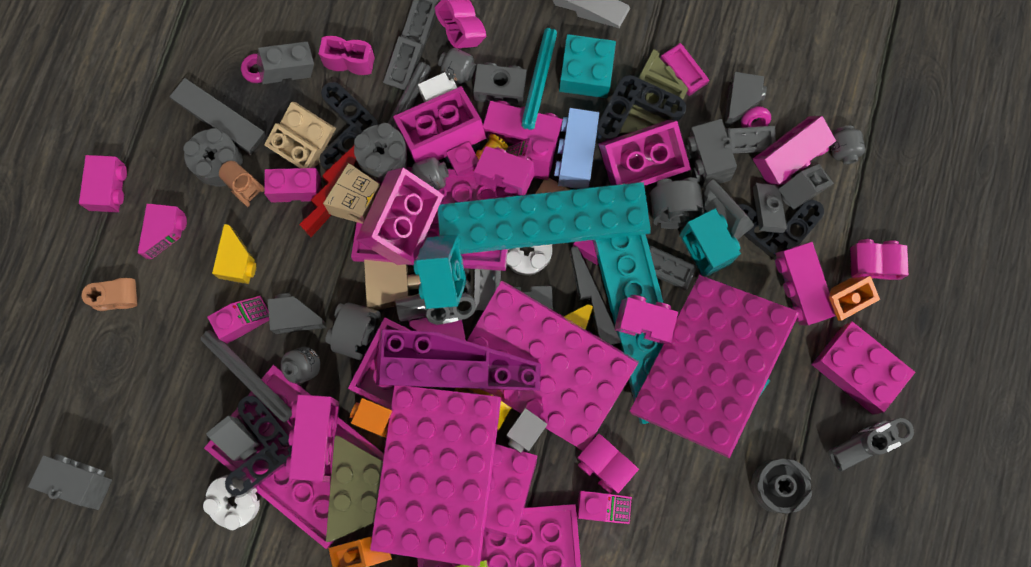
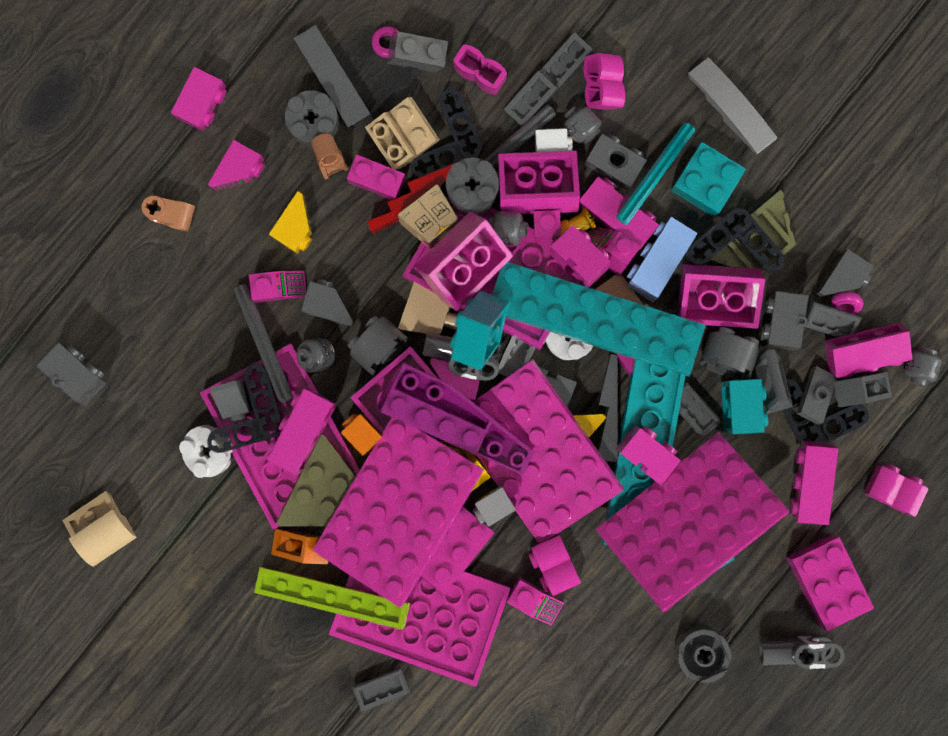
camera: 25 degrees right, 10 degrees up
dark pink tile [660,43,709,96] -> none
orange slope [829,276,880,321] -> none

